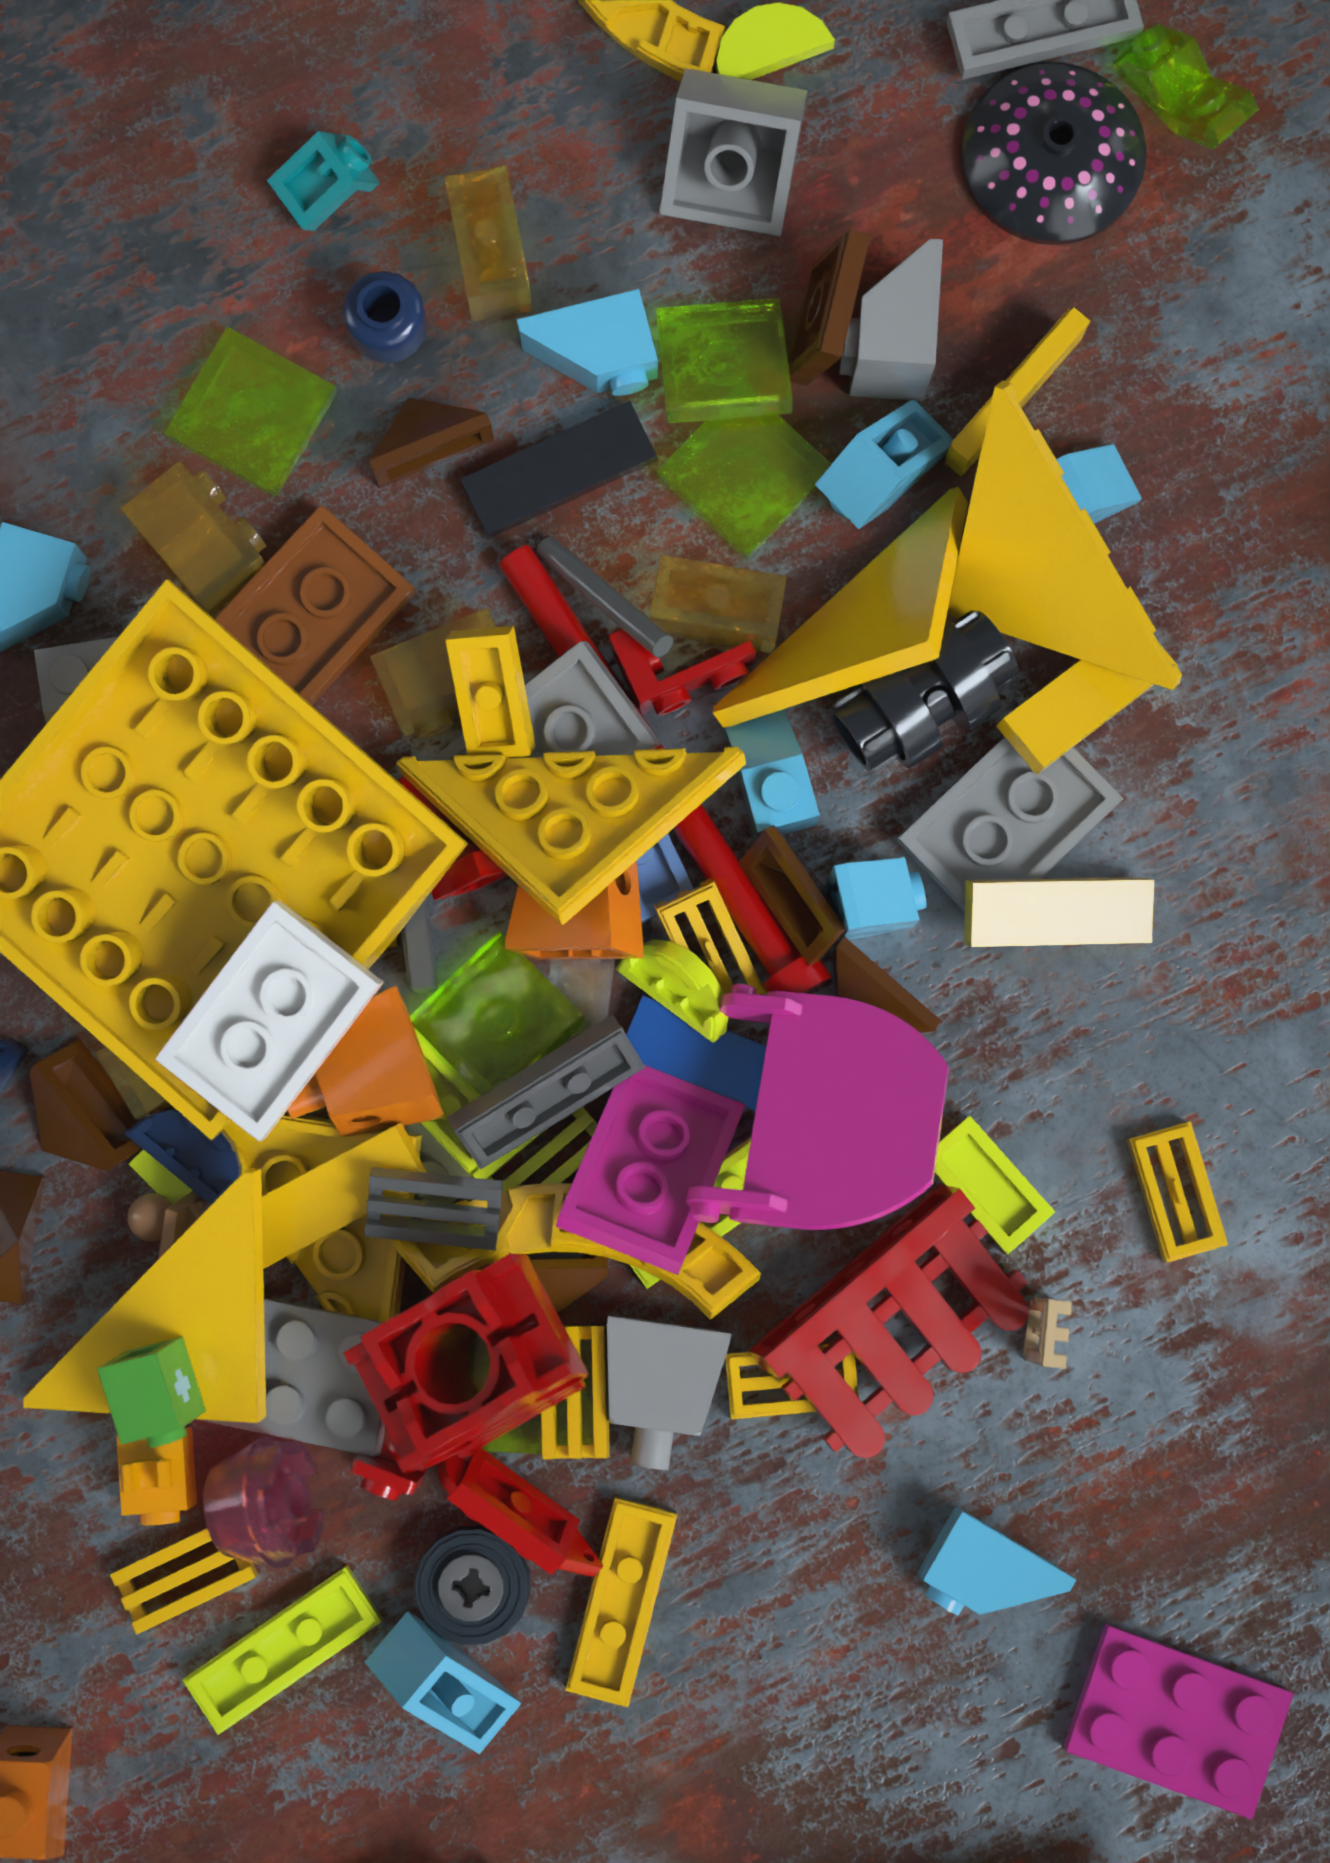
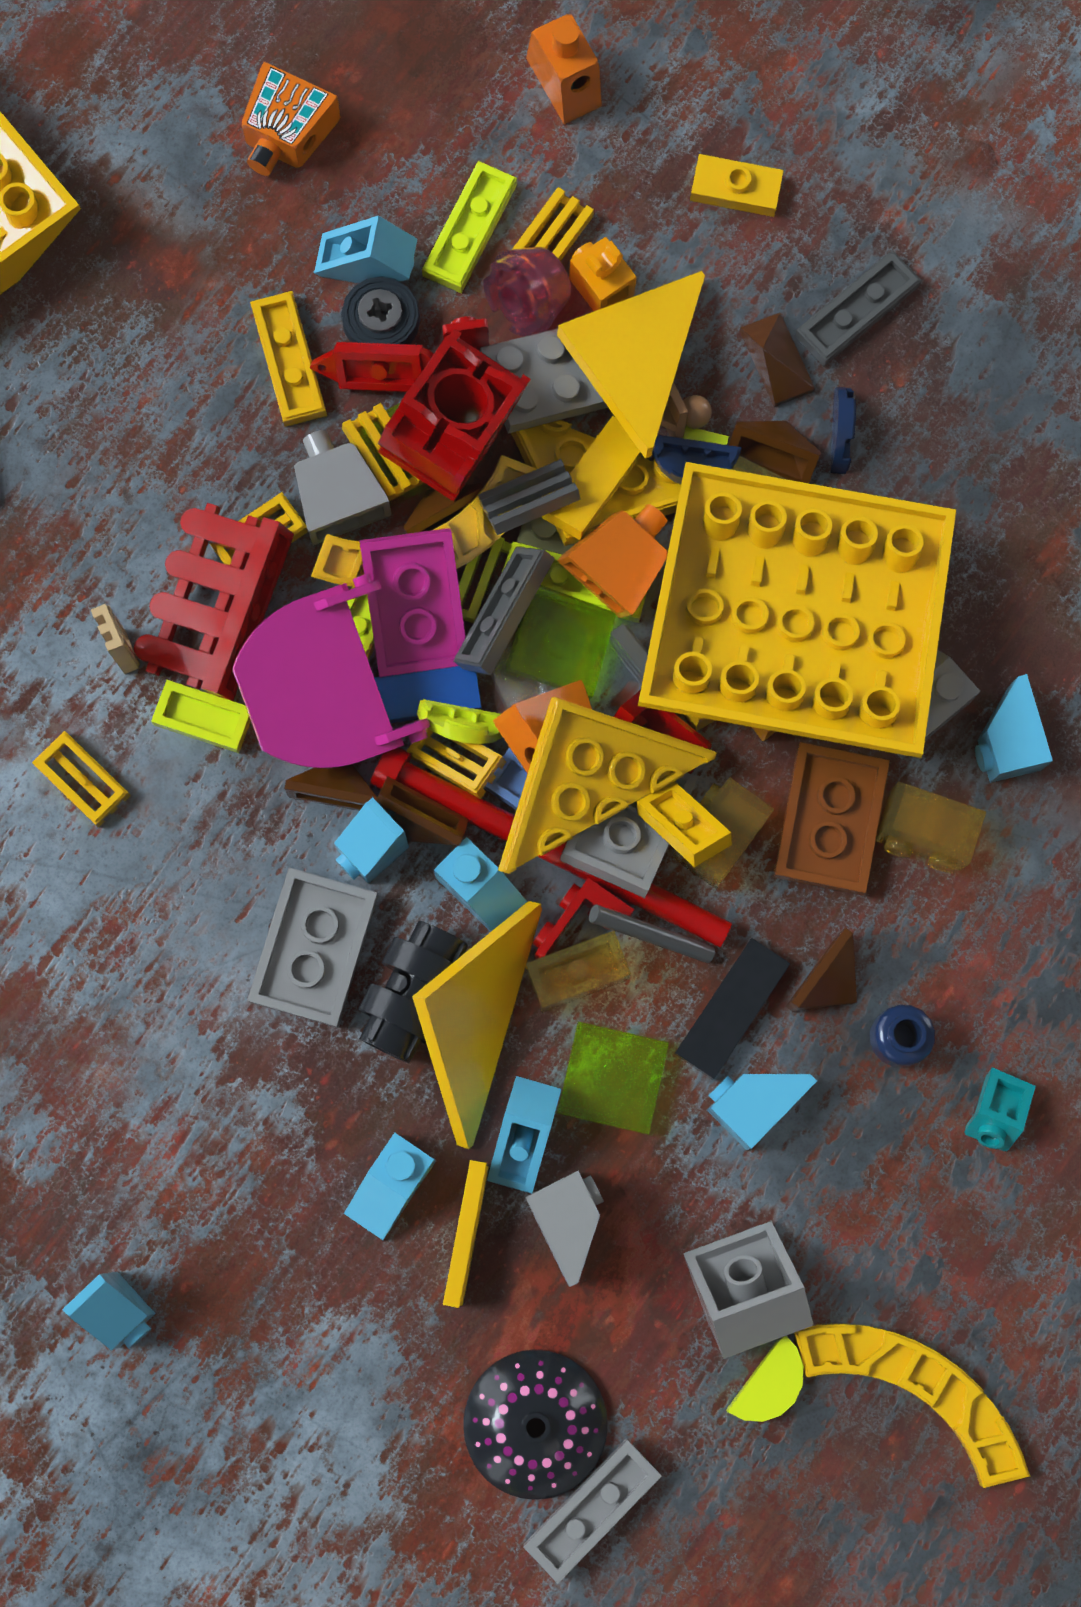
camera: 150 degrees right, 5 degrees down
bright green brick [97,1336,206,1448] -> none
white plate [155,900,384,1142] -> none
clear neon green tile [164,327,337,498] -> none
clear yellow brick [444,166,533,322] -> none
clear neon green tile [656,298,793,423] -> none
reddish brown tile [784,229,871,387] -> none
medium azure slope [917,1506,1076,1616] -> none
yellow tile [947,381,1182,690] -> none
tile [964,877,1154,947] -> none
yellow tile [996,643,1177,775] -> none
clear neon green slope [1112,23,1259,150] -> none

